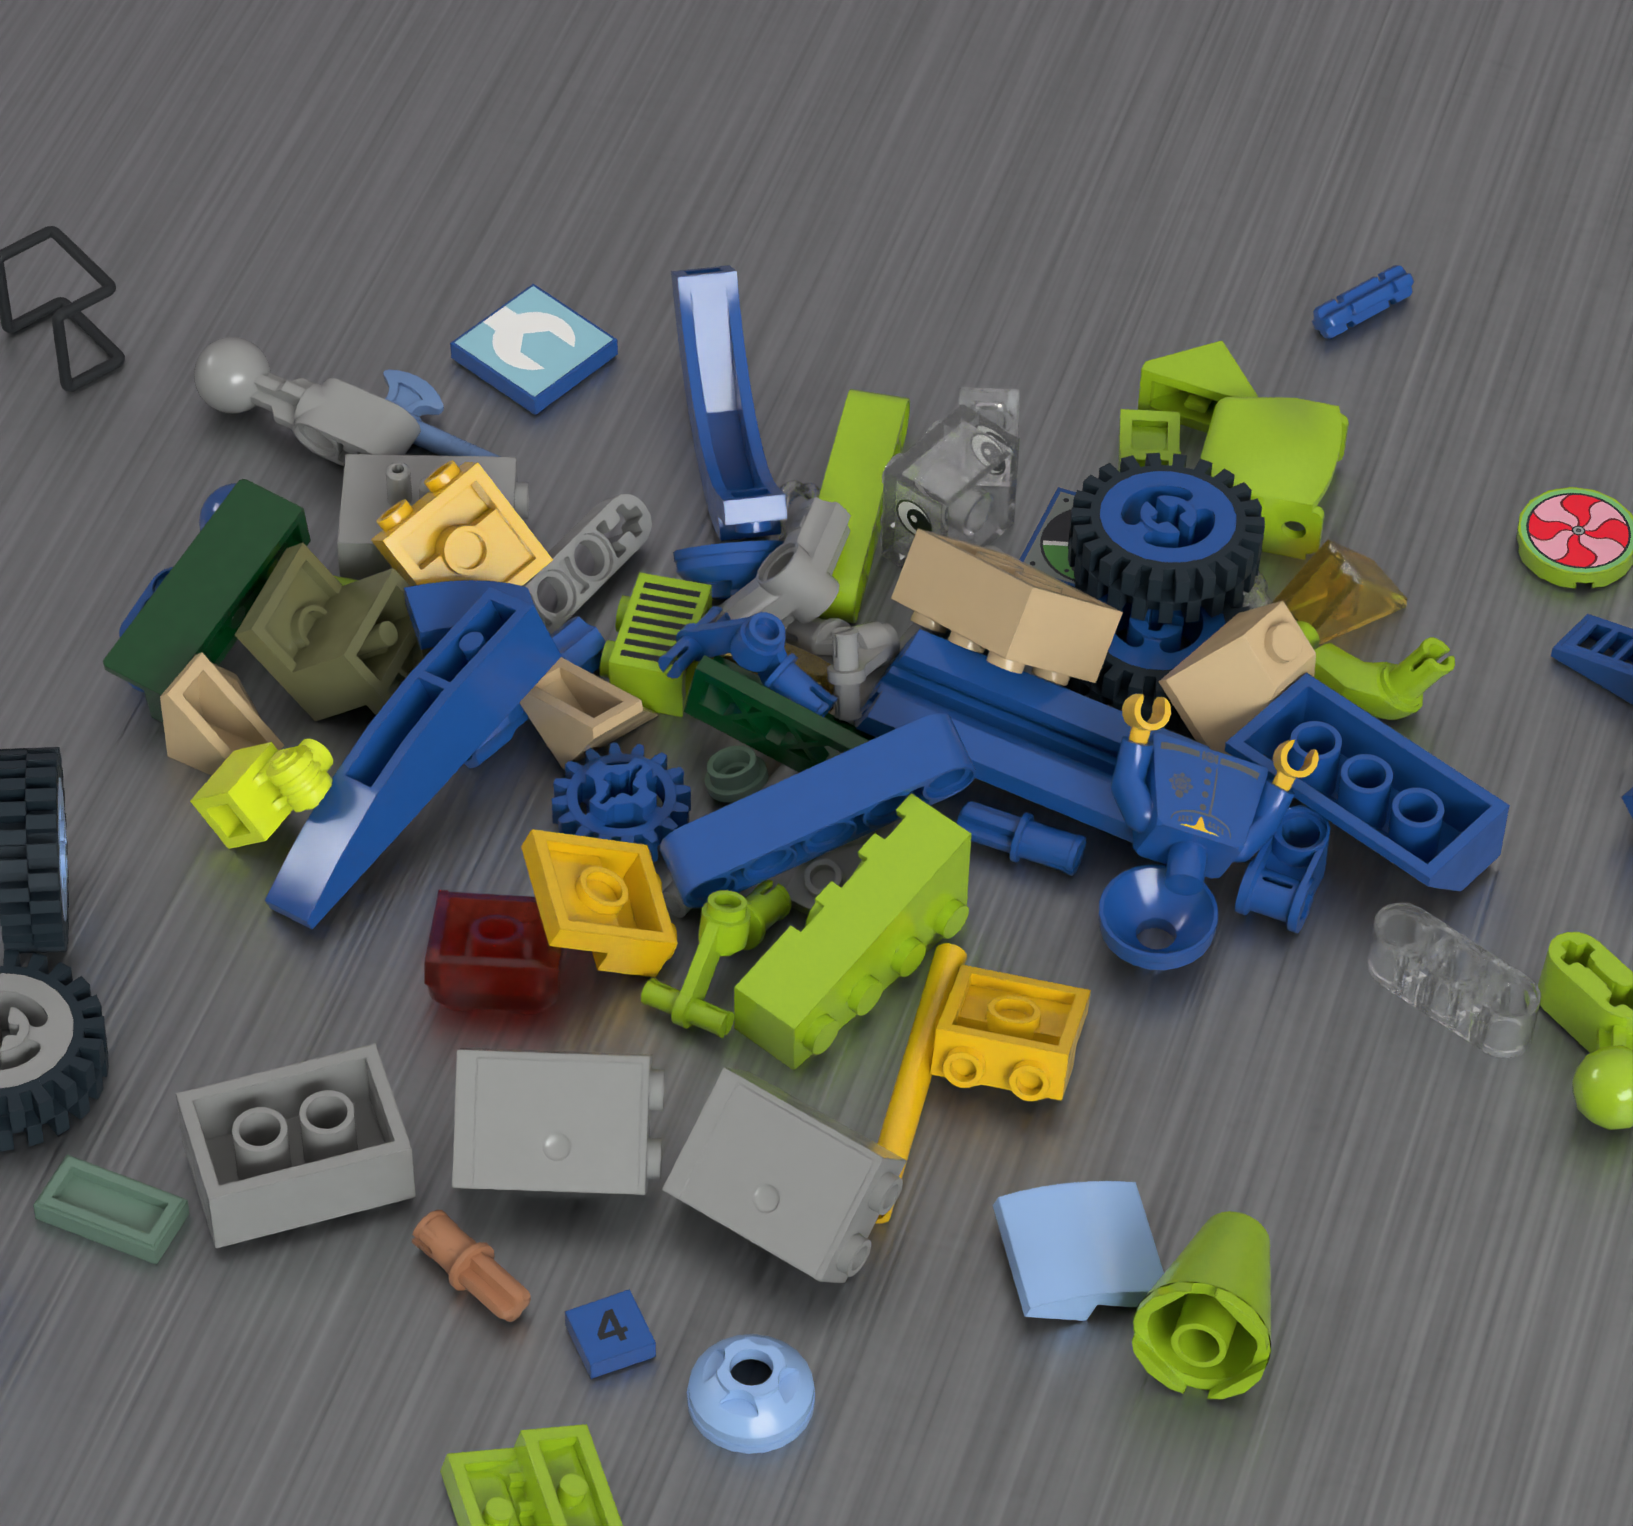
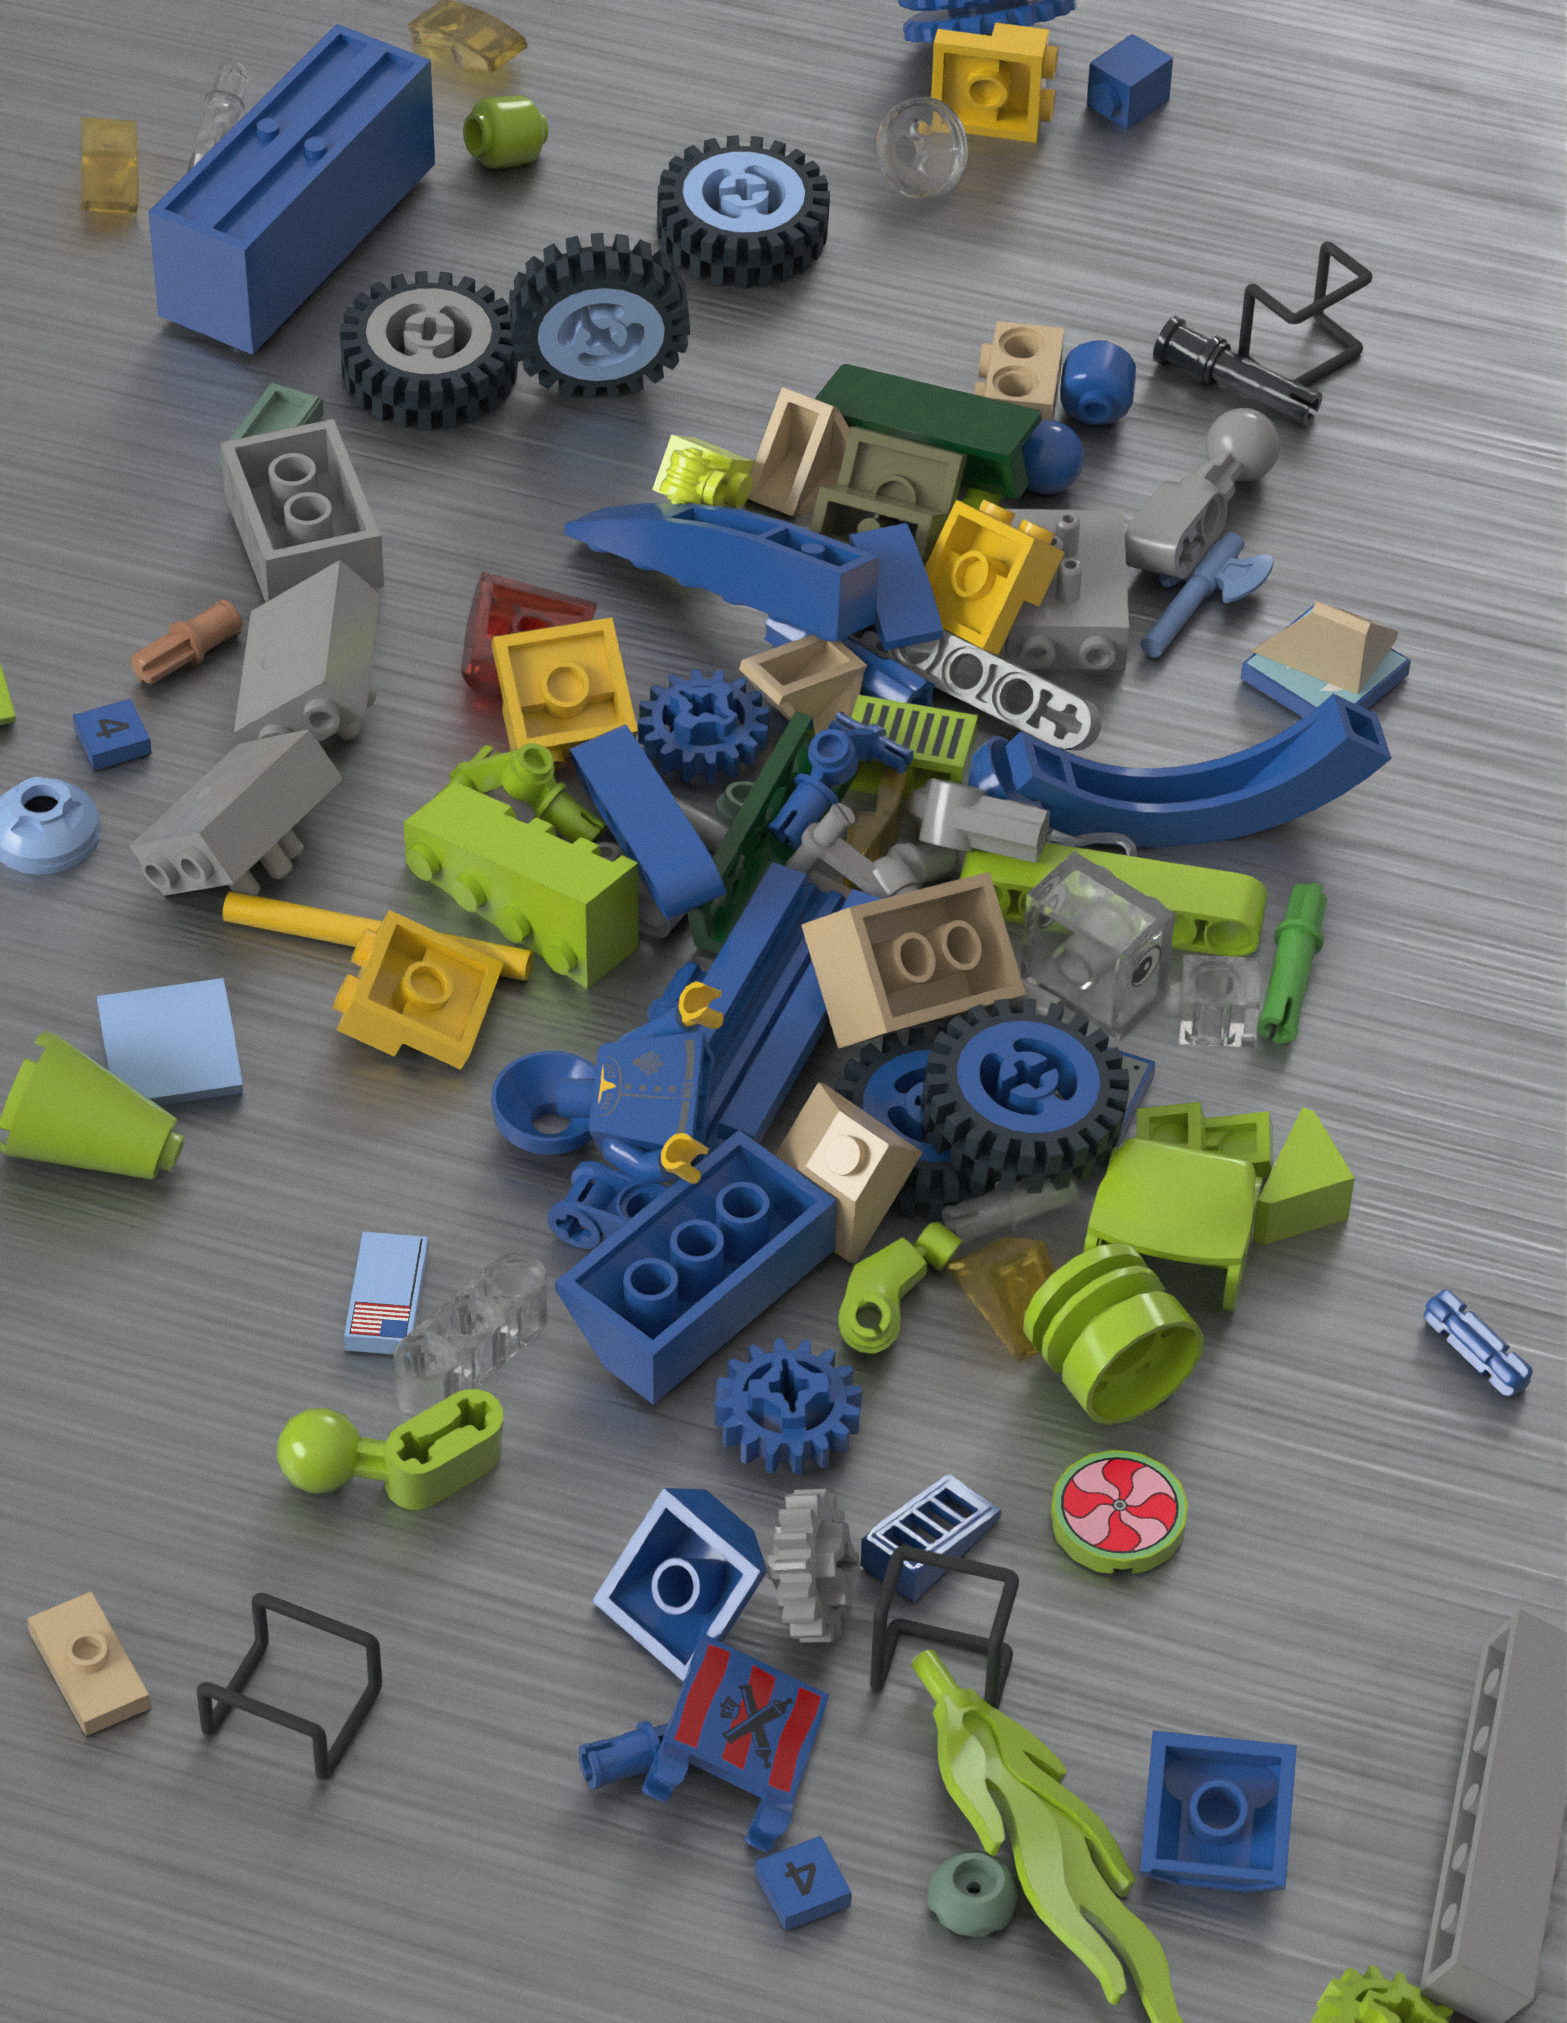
camera: 90 degrees right, 0 degrees up
none -> light blue tile [344,1232,429,1356]
none -> blue gear [715,1338,862,1475]
none -> tan brick [974,321,1065,420]
none -> lime wheel [1023,1243,1205,1425]
none -> blue head [1060,340,1136,426]
none -> black pin [1153,315,1323,426]
none -> tan slope [1250,601,1399,695]
none -> bright green axle [1257,882,1328,1044]

